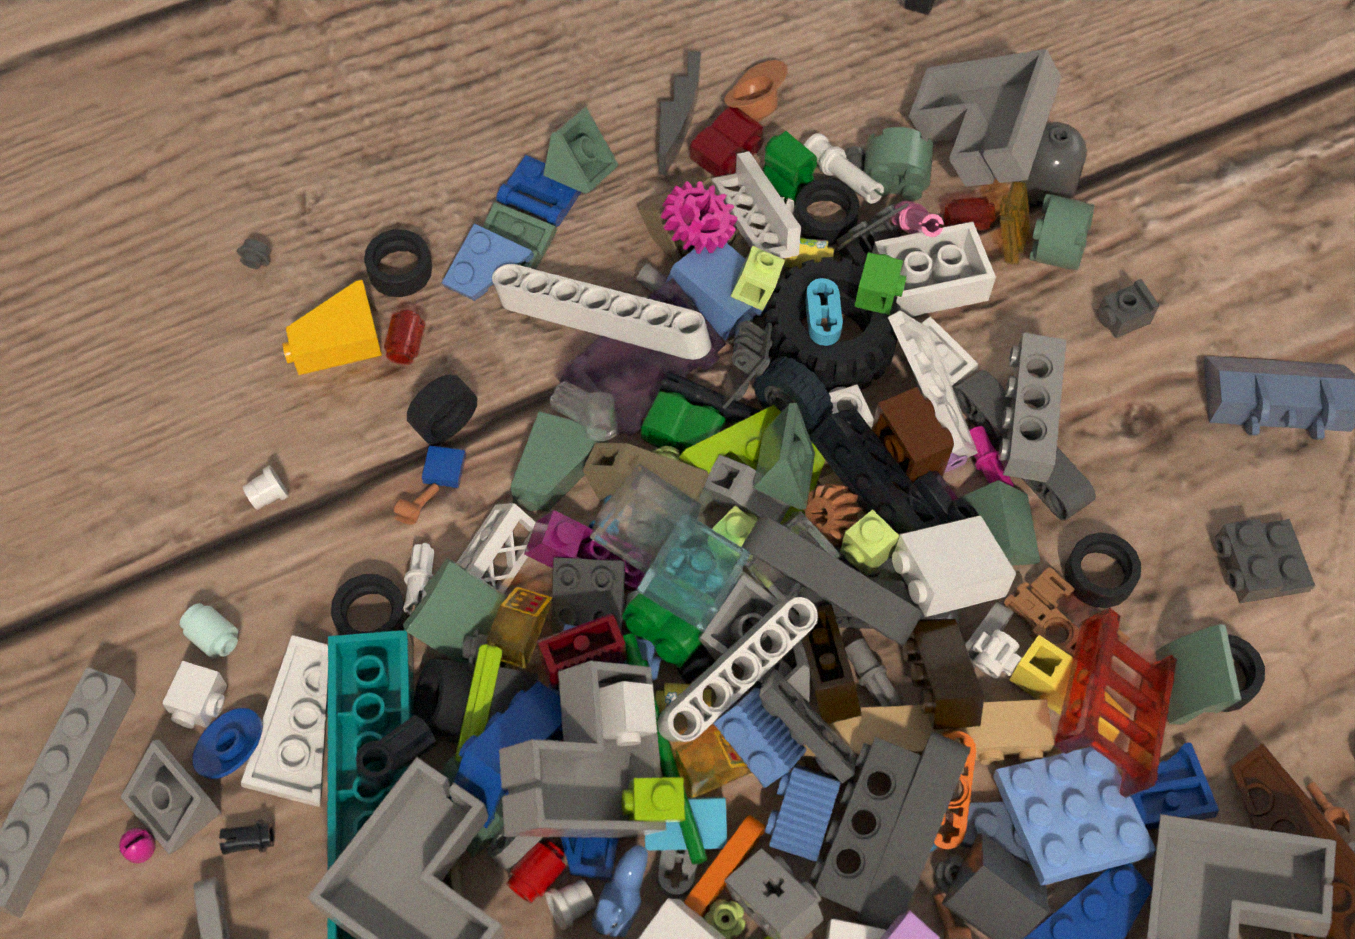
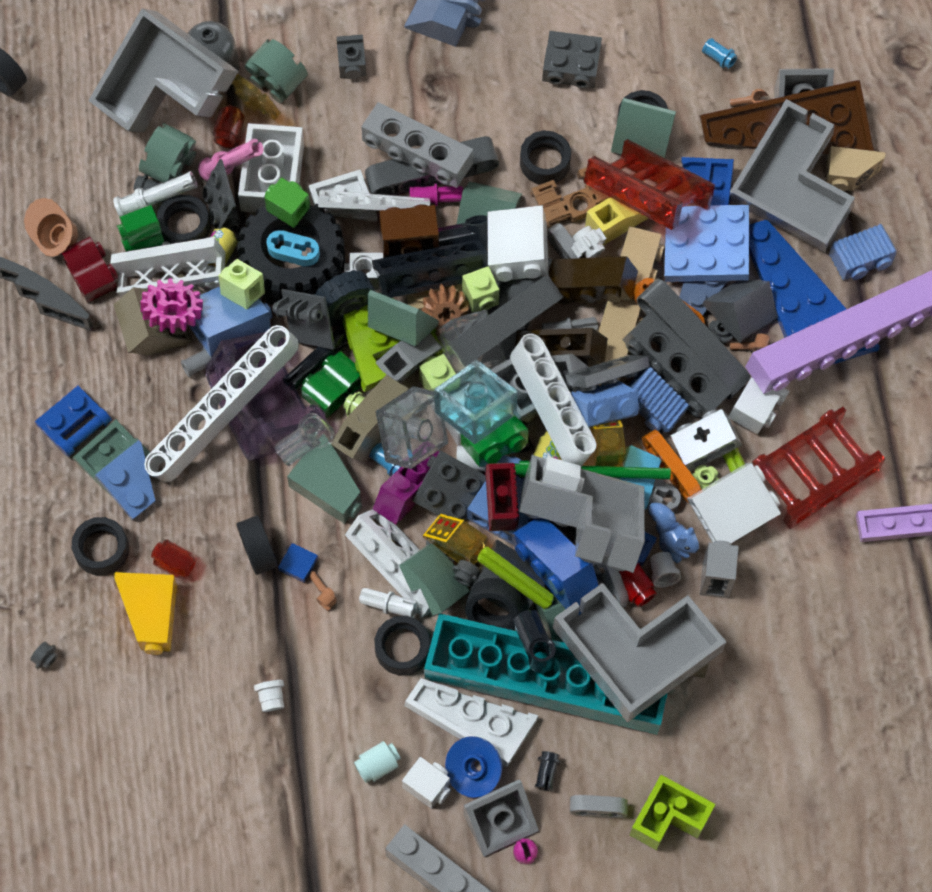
camera: 70 degrees left, 5 degrees up
sand green slope [543,107,619,194] -> none
lime bracket [621,778,685,822] -> none

